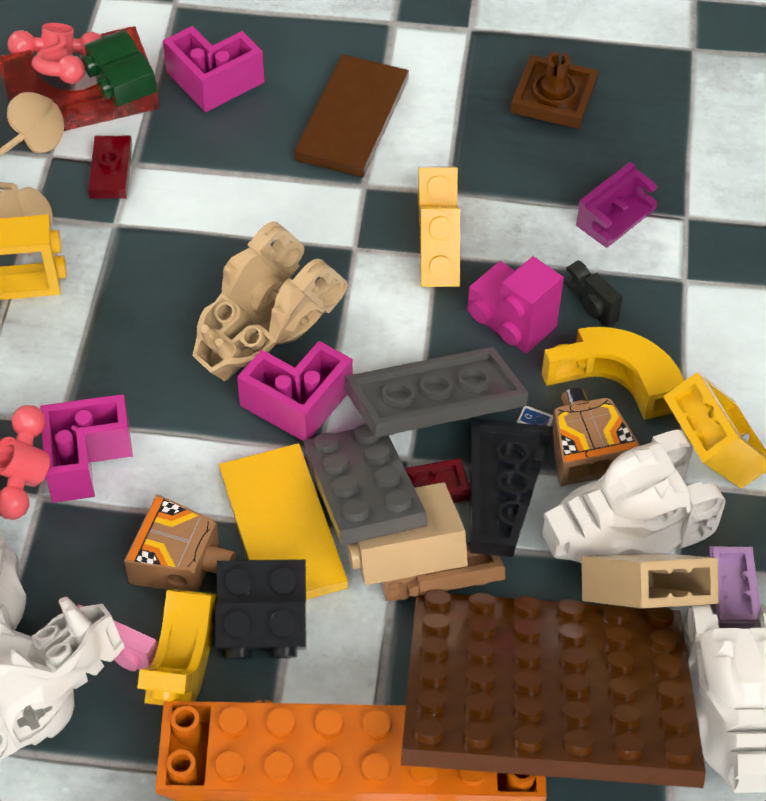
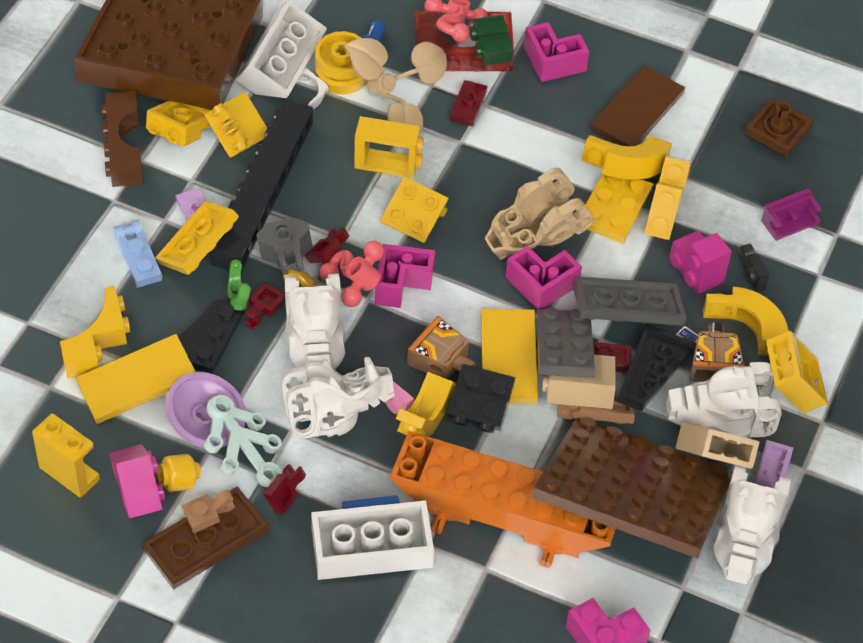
camera: 15 degrees right, 0 degrees up
none -> yellow hinge [380,177,449,243]
none -> yellow arch [581,135,672,180]
none -> yellow plate [585,174,654,244]

